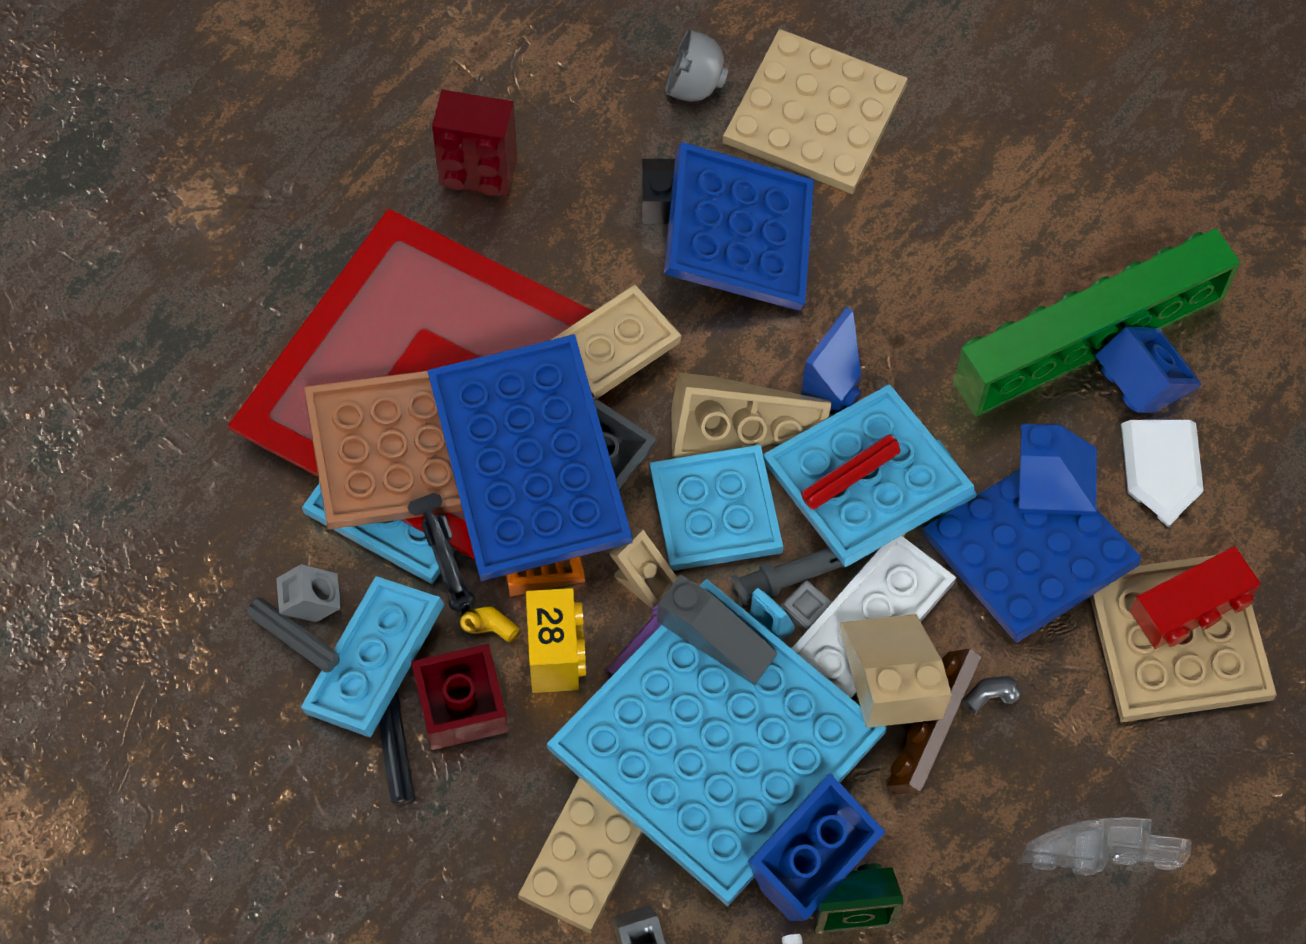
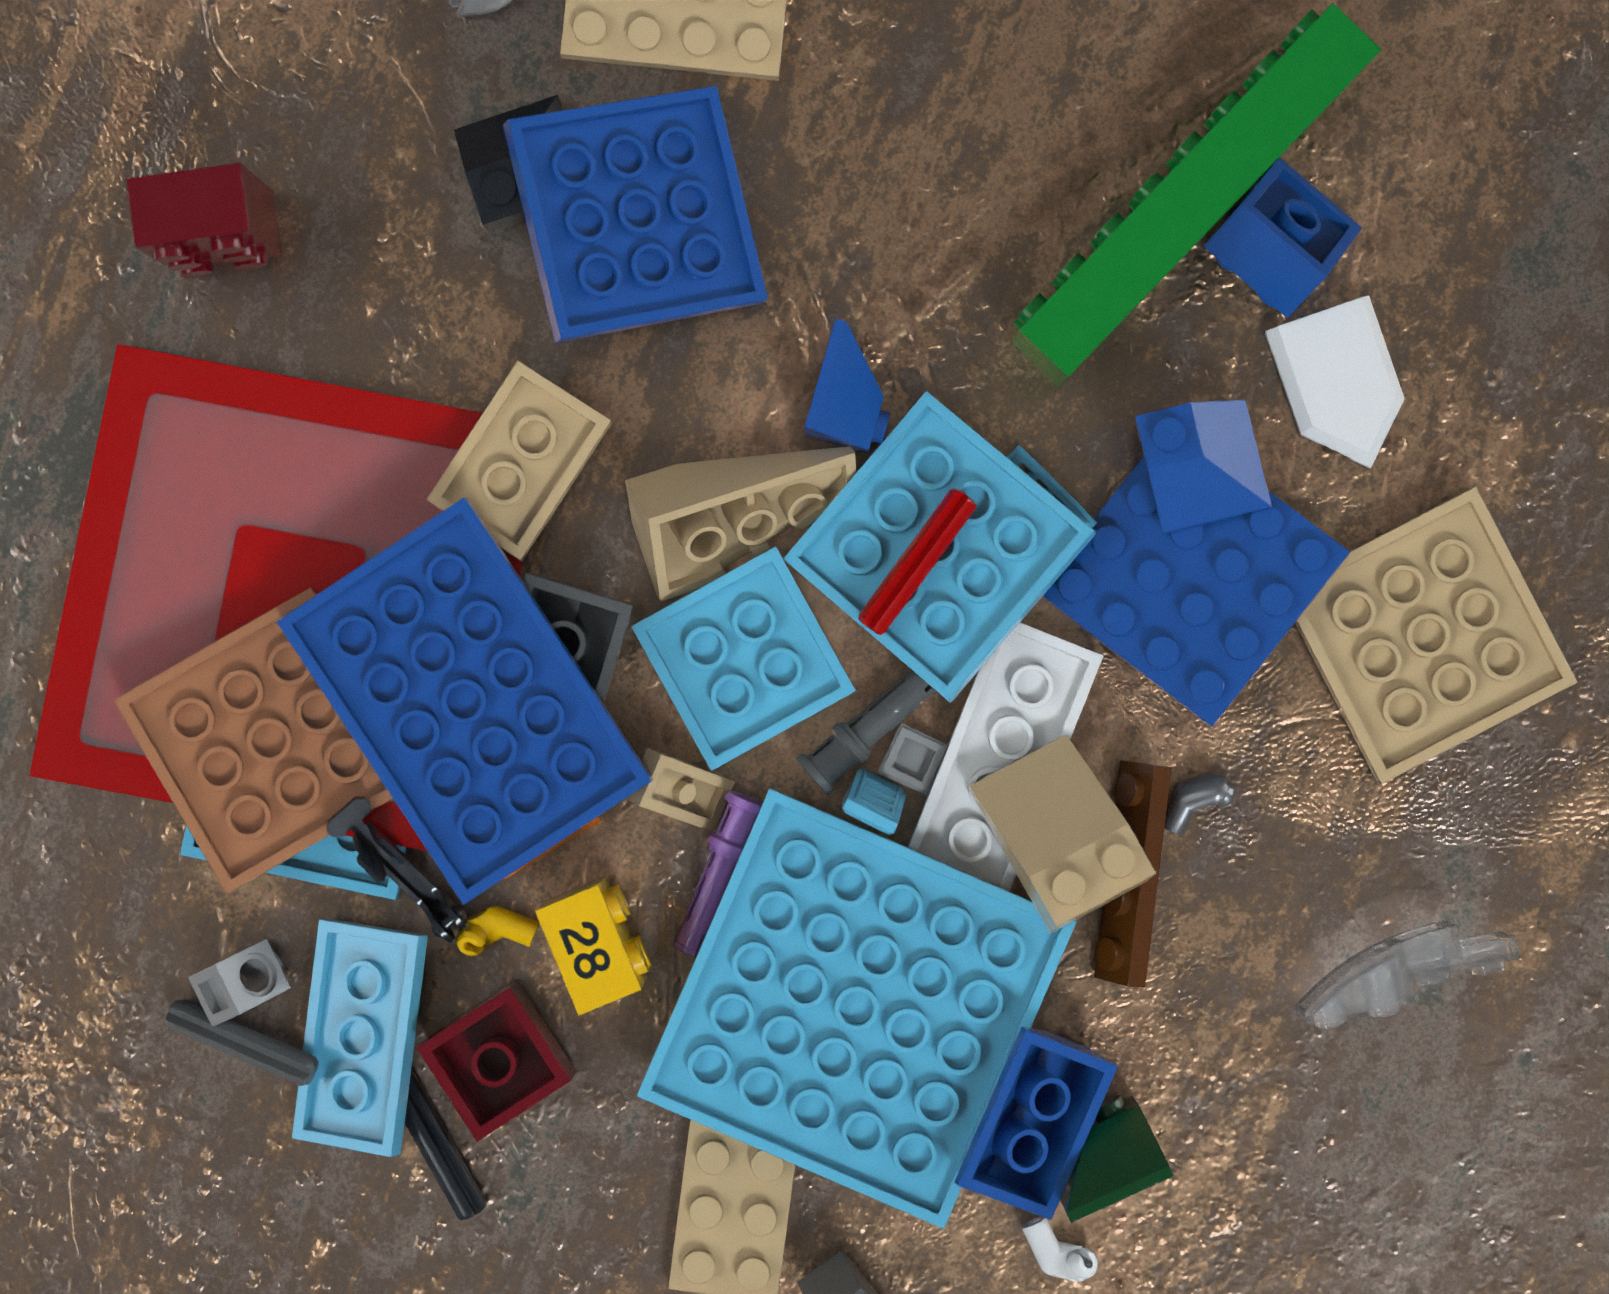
camera: 20 degrees left, 25 degrees up
dark grey slope [657,574,777,686] -> none
red brick [1130,546,1261,649] -> none

